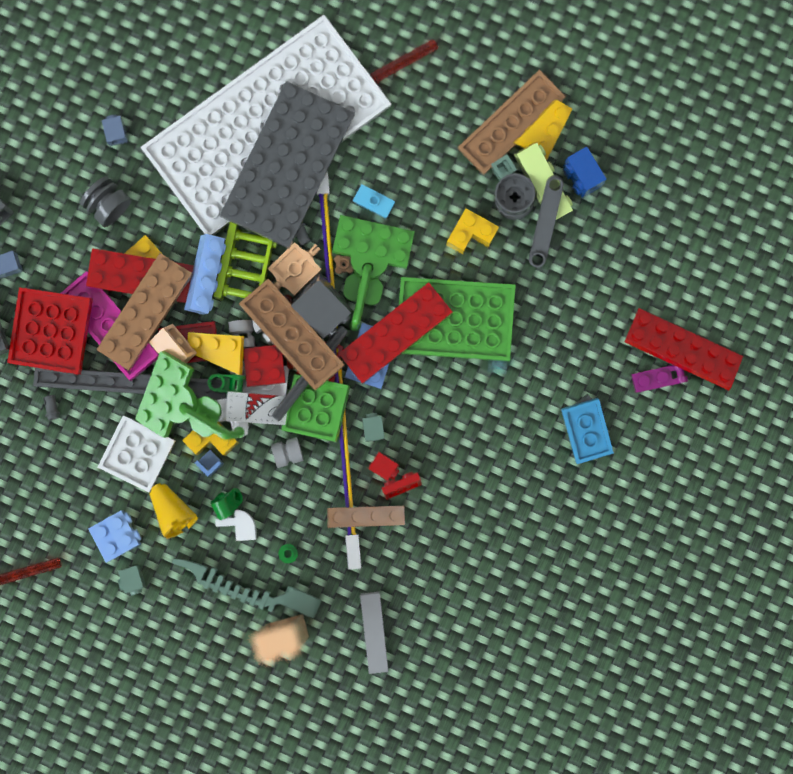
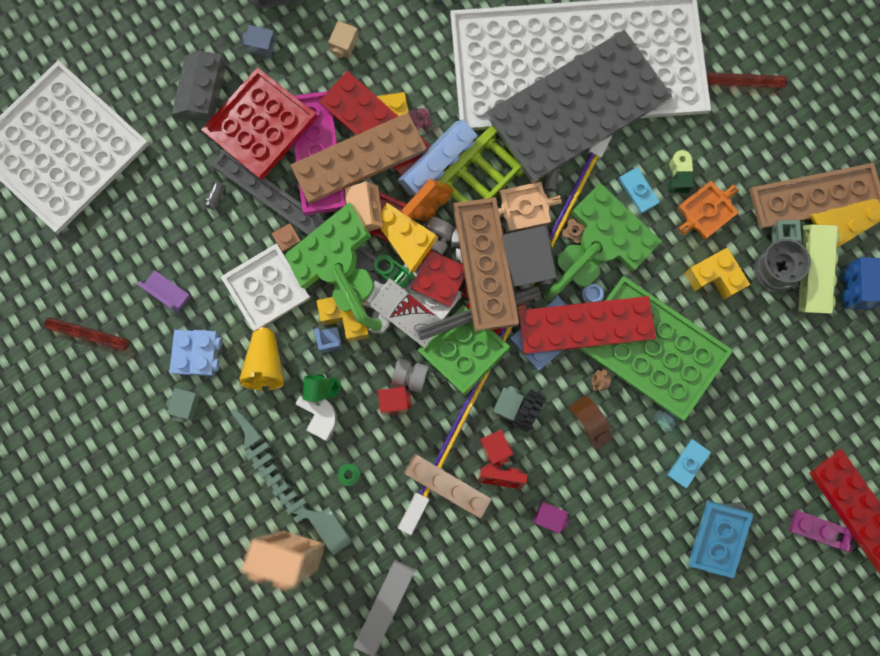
camera: 30 degrees right, 5 degrees down
dark grey wheel [80,176,132,228] -> none
dark grey piece [529,175,564,268] -> none
none -> medium lavender panel [137,270,191,313]
none -> nougat plate [271,223,301,253]
none -> tan brick [328,21,359,59]
none -> red brick [378,387,412,416]
none -> orange plate [402,178,454,221]
none -> clear pink plate [409,108,432,130]
none -> black tyre [512,389,546,433]
none -> magenta brick [533,502,569,534]
none -> reddish brown brick [568,395,613,450]
none -> light blue plate [582,284,604,303]
none -> medium nougat plate [592,369,611,391]
none -> medium azure plate [666,439,711,489]
none -> leg [667,150,694,193]
none -> orange plate [677,180,739,240]

